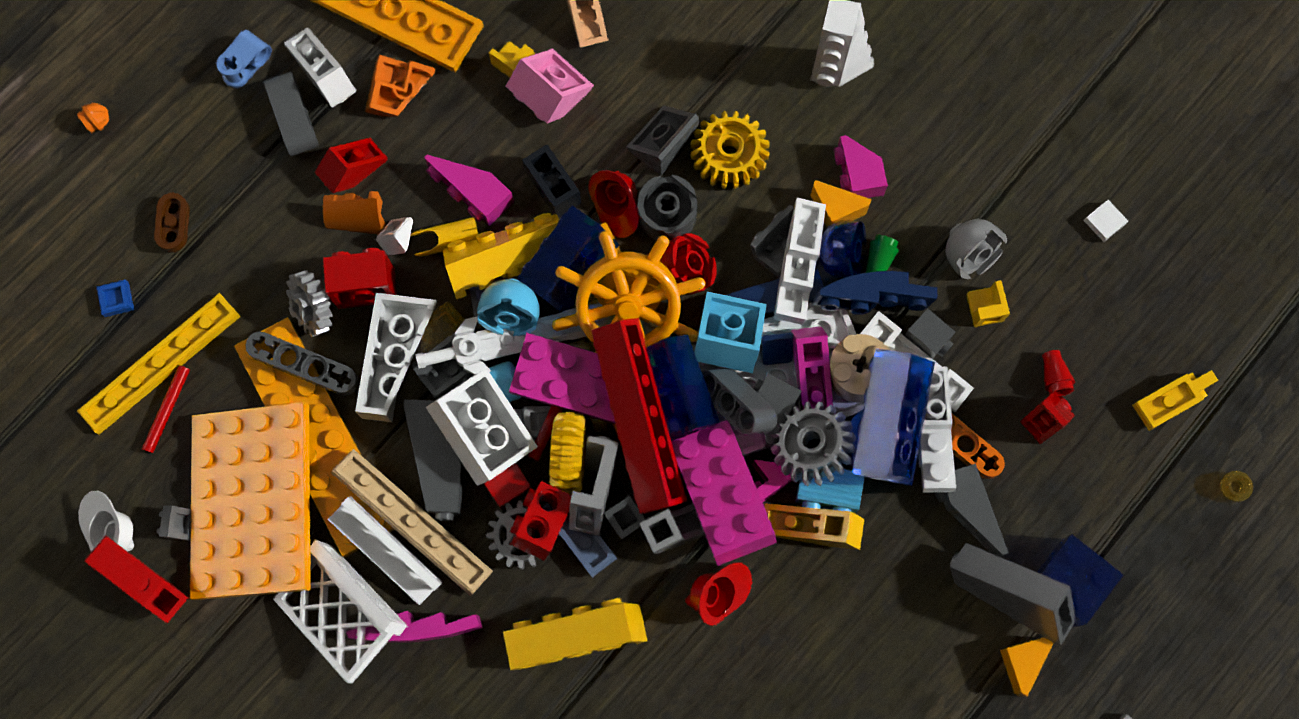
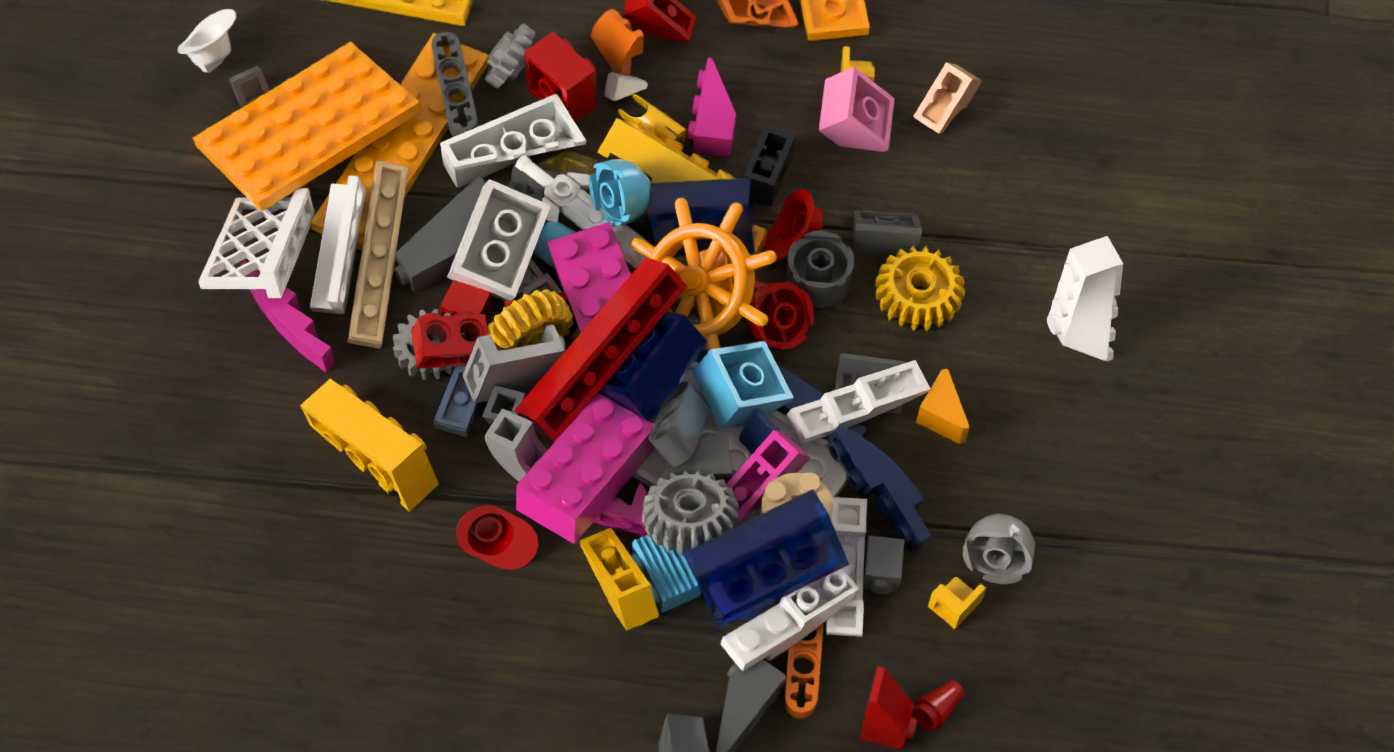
camera: 50 degrees right, 15 degrees down
red slope [84,535,188,623] -> none
red bar [141,365,190,454] -> none
clear blue cylinder [819,220,866,279] -> none
dark pink slope [834,135,888,198] -> none
green cone [866,234,899,273] -> none
white tile [1084,200,1128,242] -> none

